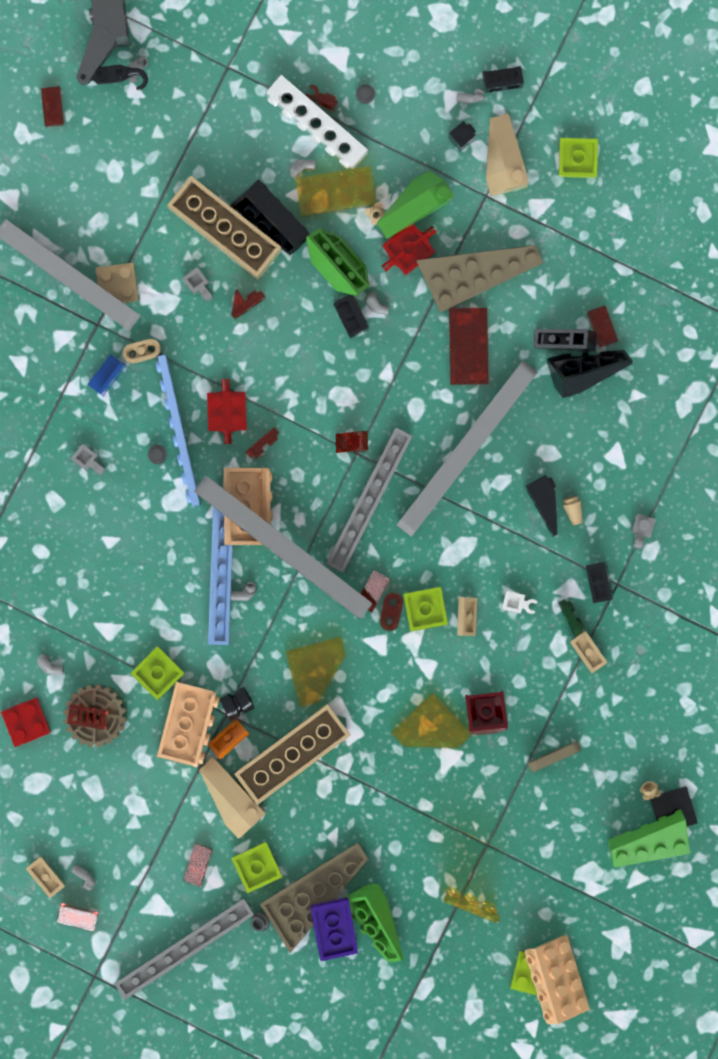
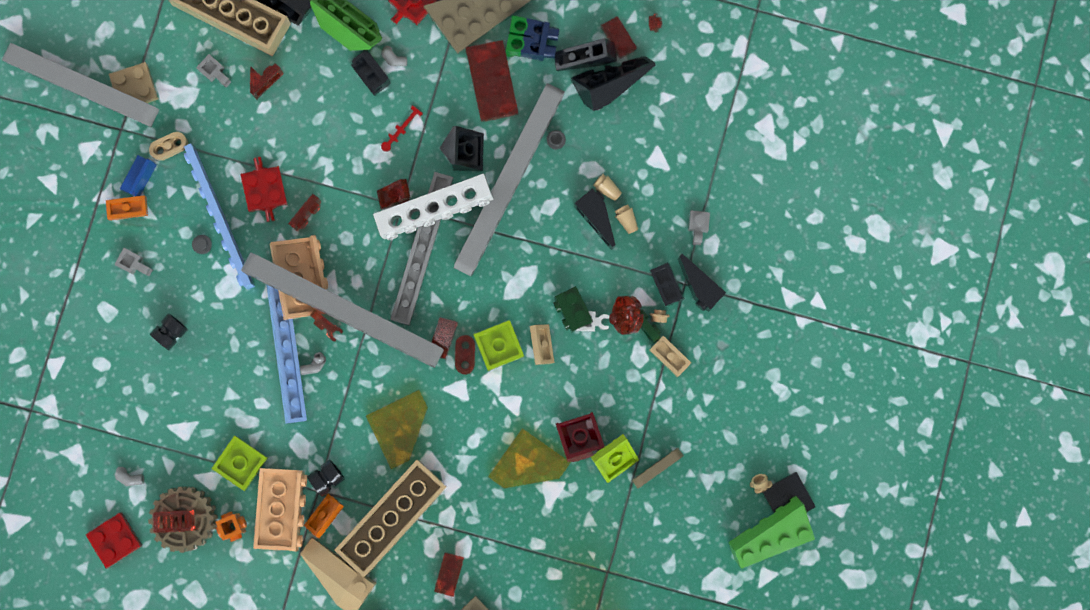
camera: 15 degrees left, 5 degrees down
none -> orange plate [106,195,148,221]
none -> black wheel [150,313,188,351]
none -> orange brick [216,511,247,542]
none -> clear red plate [310,310,343,342]
none -> white brick [373,174,494,240]
none -> red piece [381,105,423,152]
none -> clear red plate [434,552,464,597]
none -> black slope [440,126,484,171]
none -> dark blue hips [506,15,559,61]
none -> dark grey plate [547,130,566,150]
none -> dark green bracket [553,286,593,333]
none -> lime plate [591,434,639,483]
none -> tan cone [593,174,622,201]
none -> clear red plate [609,296,643,335]
none -> clear red plate [649,13,662,33]
none -> tan plate [650,310,670,323]
none -> black slope [678,254,726,312]

